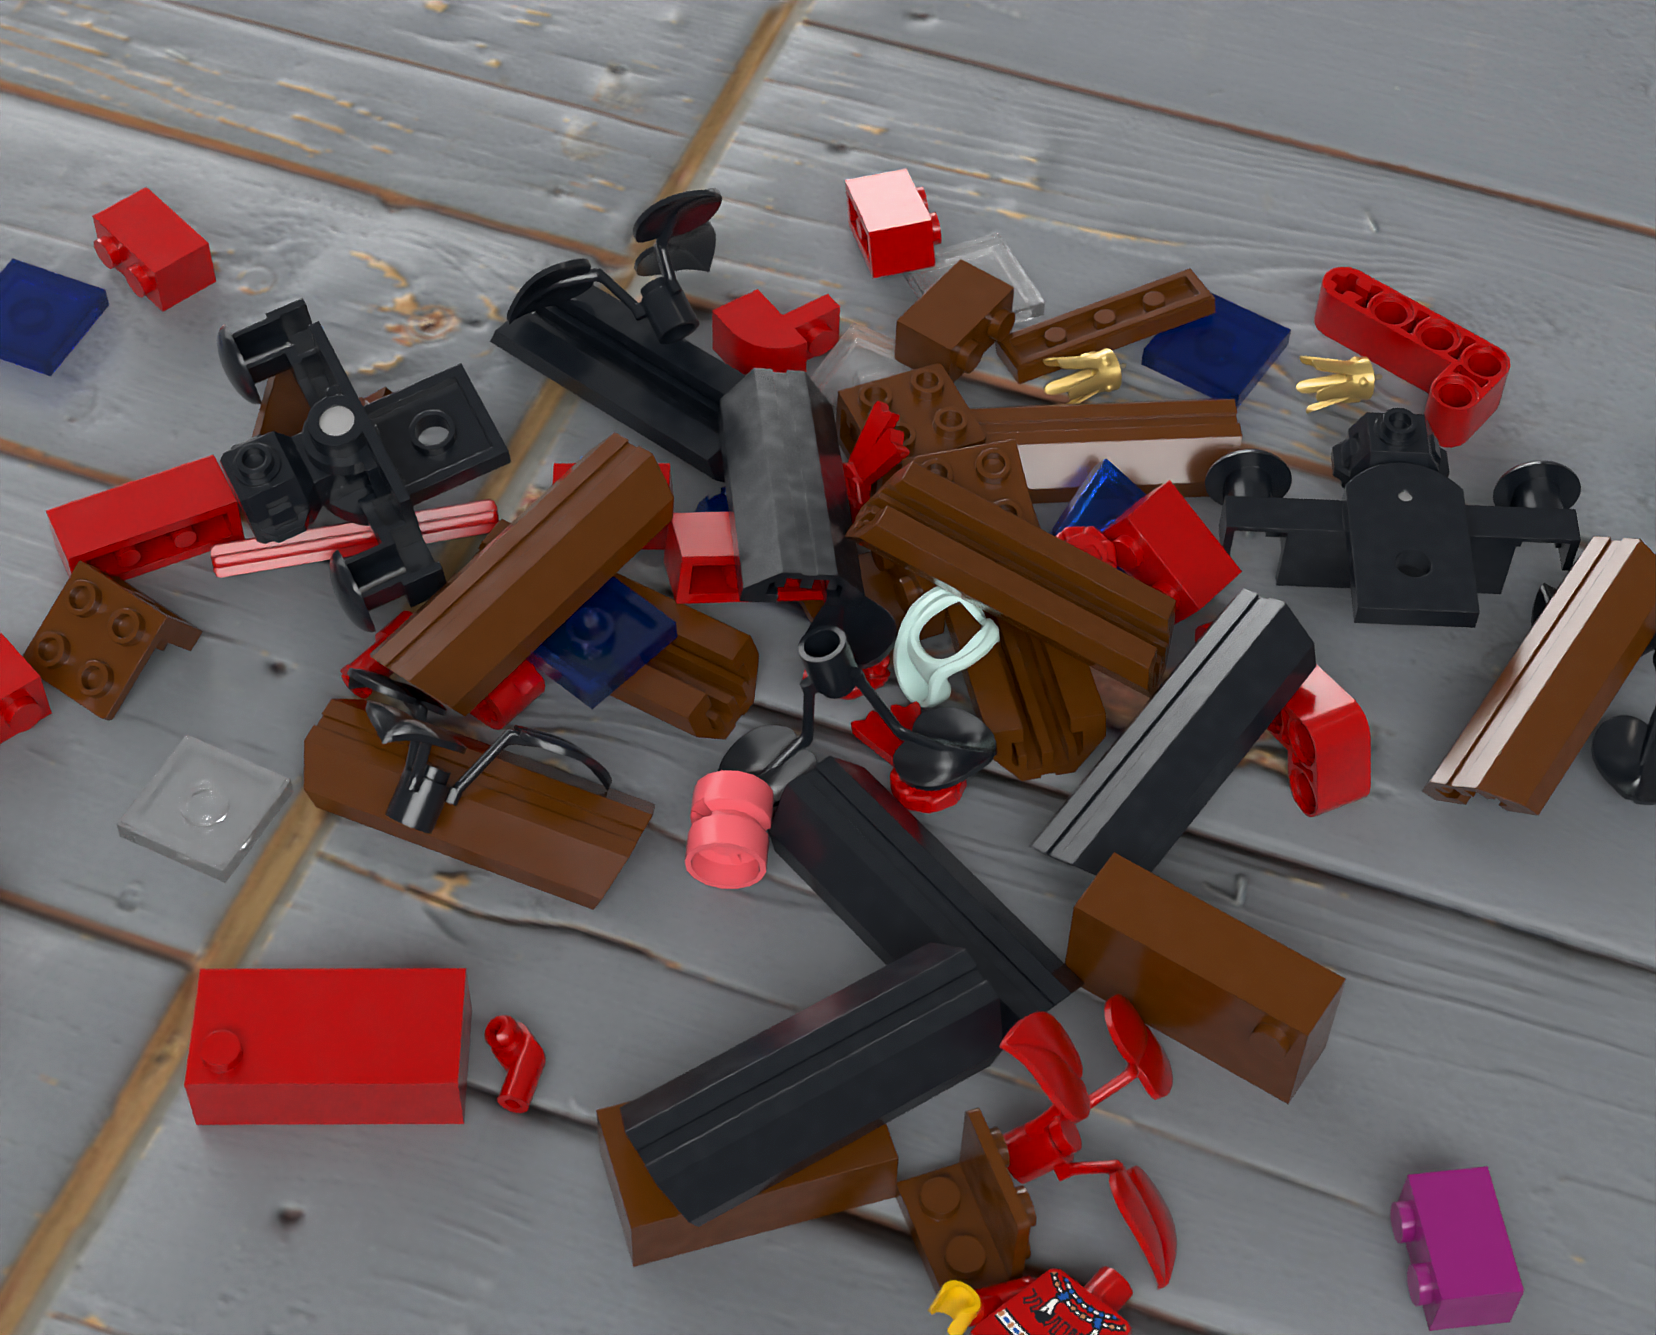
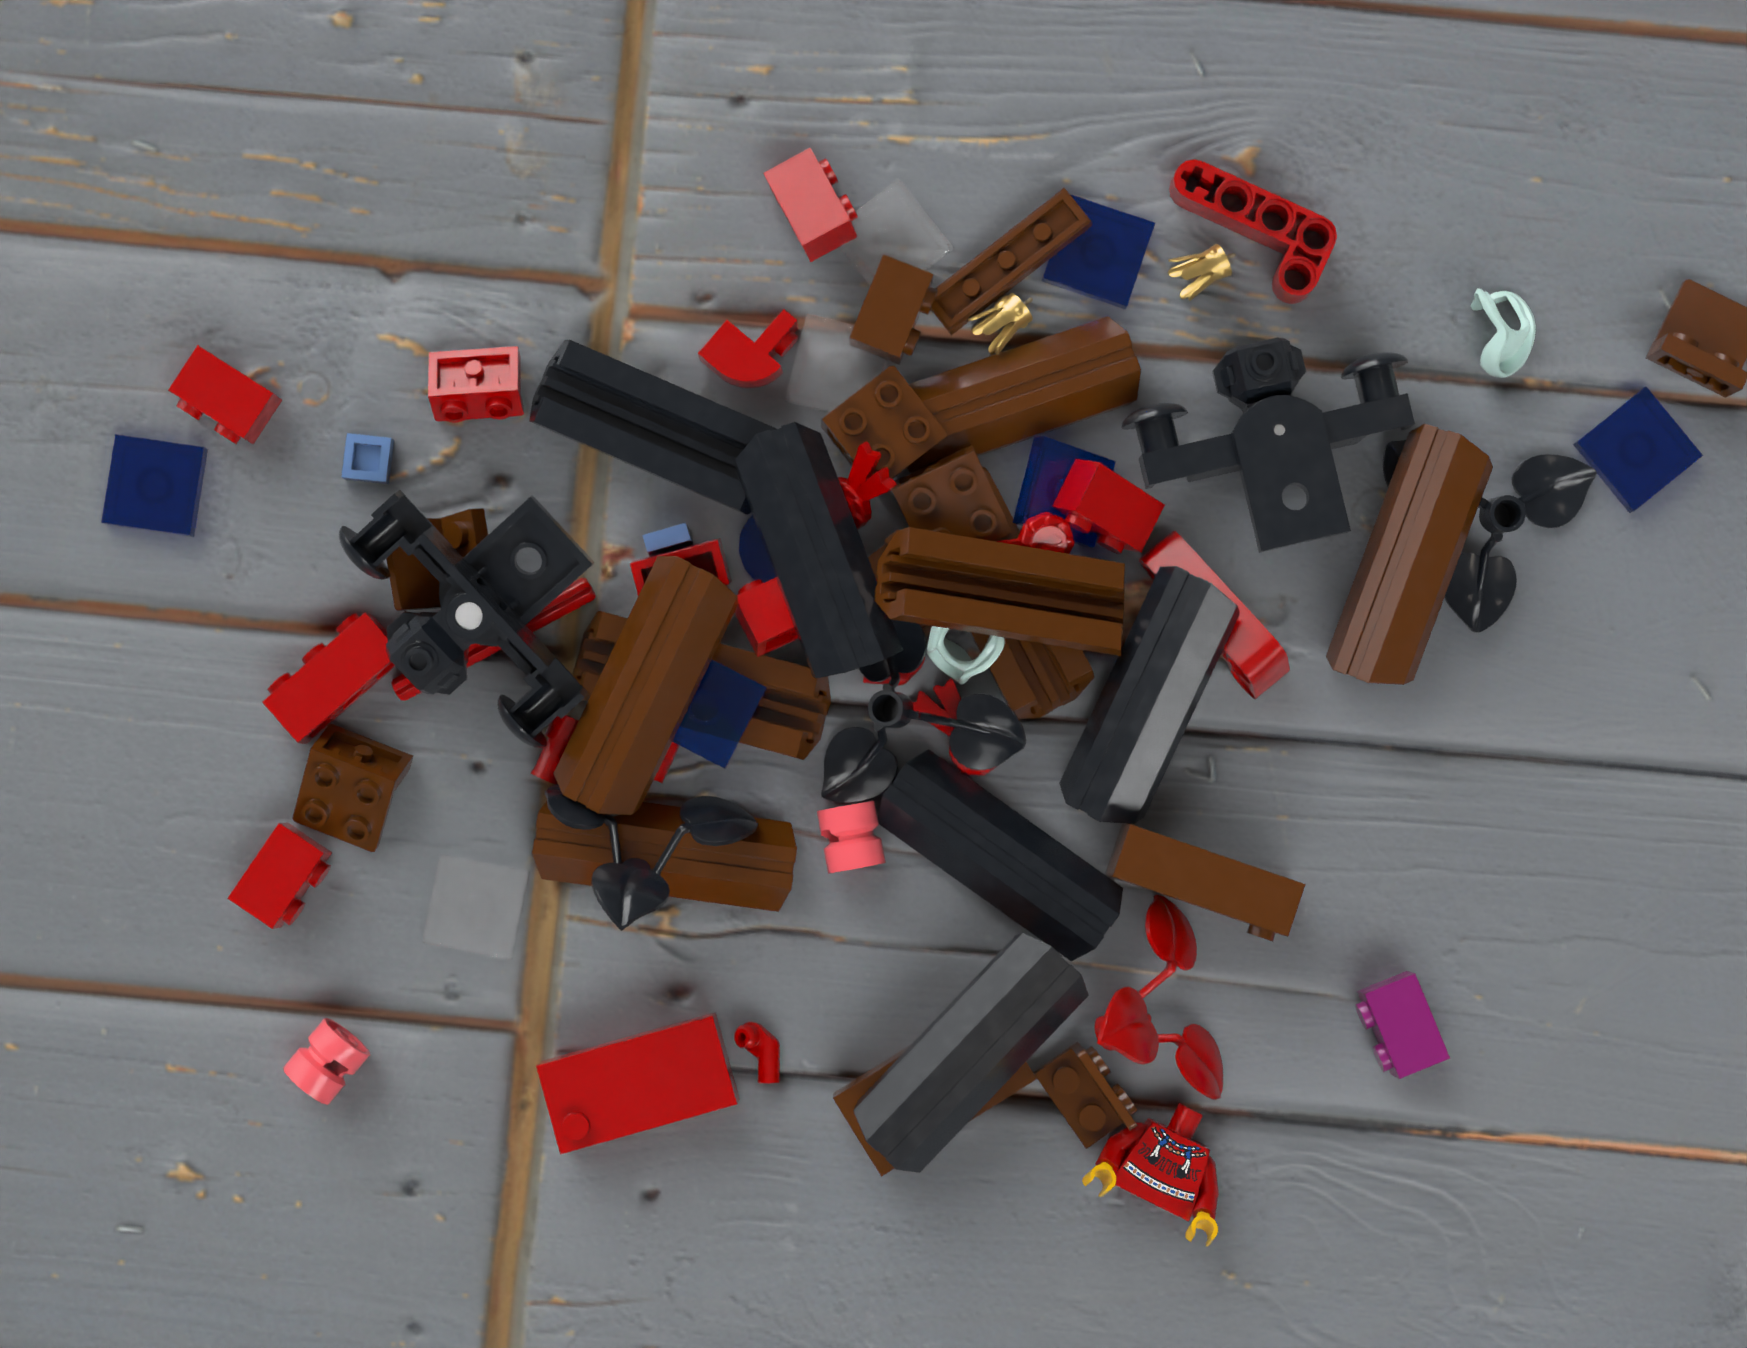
camera: 15 degrees left, 35 degrees up
black plant [507,188,722,345] -> none
none -> red bracket [428,346,524,423]

